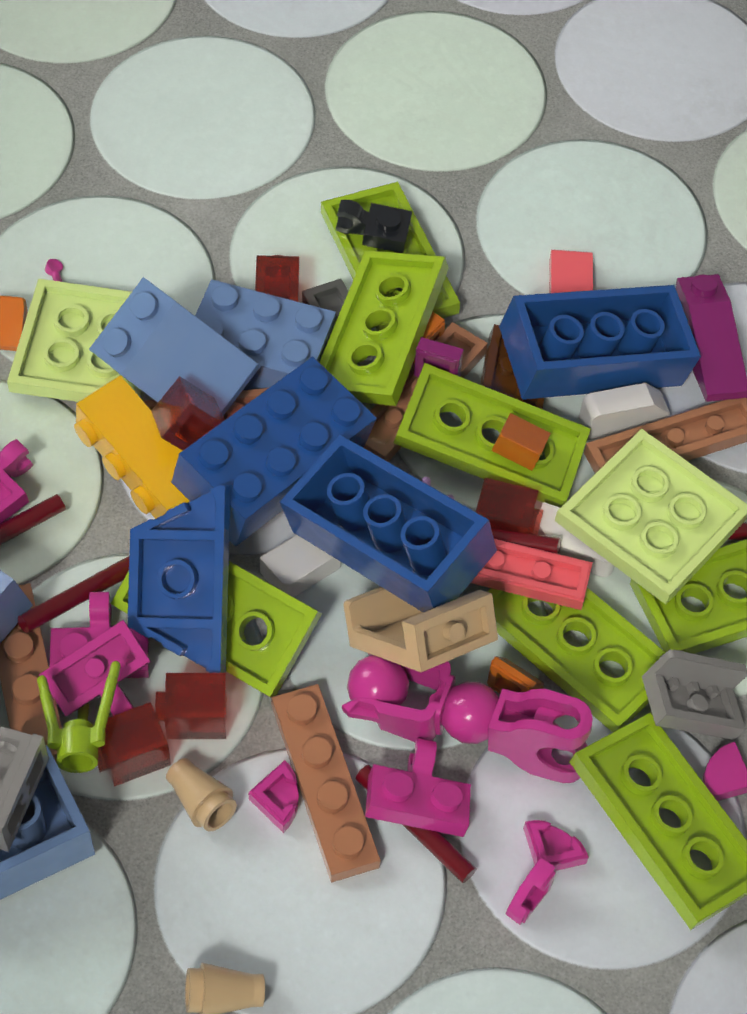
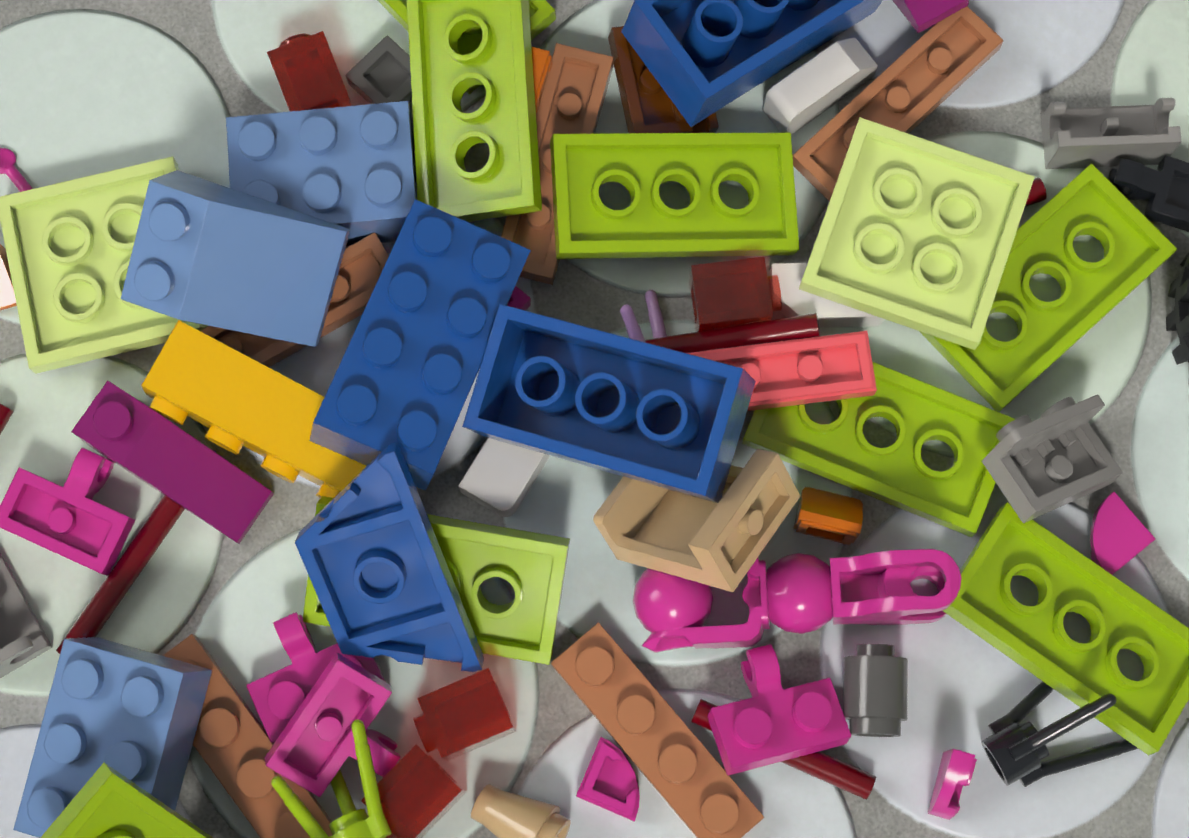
camera: 15 degrees left, 20 degrees up
dark red bar [17,556,129,633] -> none
clear red brick [151,376,224,450] -> none
magenta tile [414,337,464,377] -> none
orange slope [491,413,551,471] -> none
dark pink tile [523,820,589,871] -> none
none -> magenta slope [71,381,274,544]
none -> dark grey brick [843,644,908,737]
none -> black plant [981,681,1138,787]

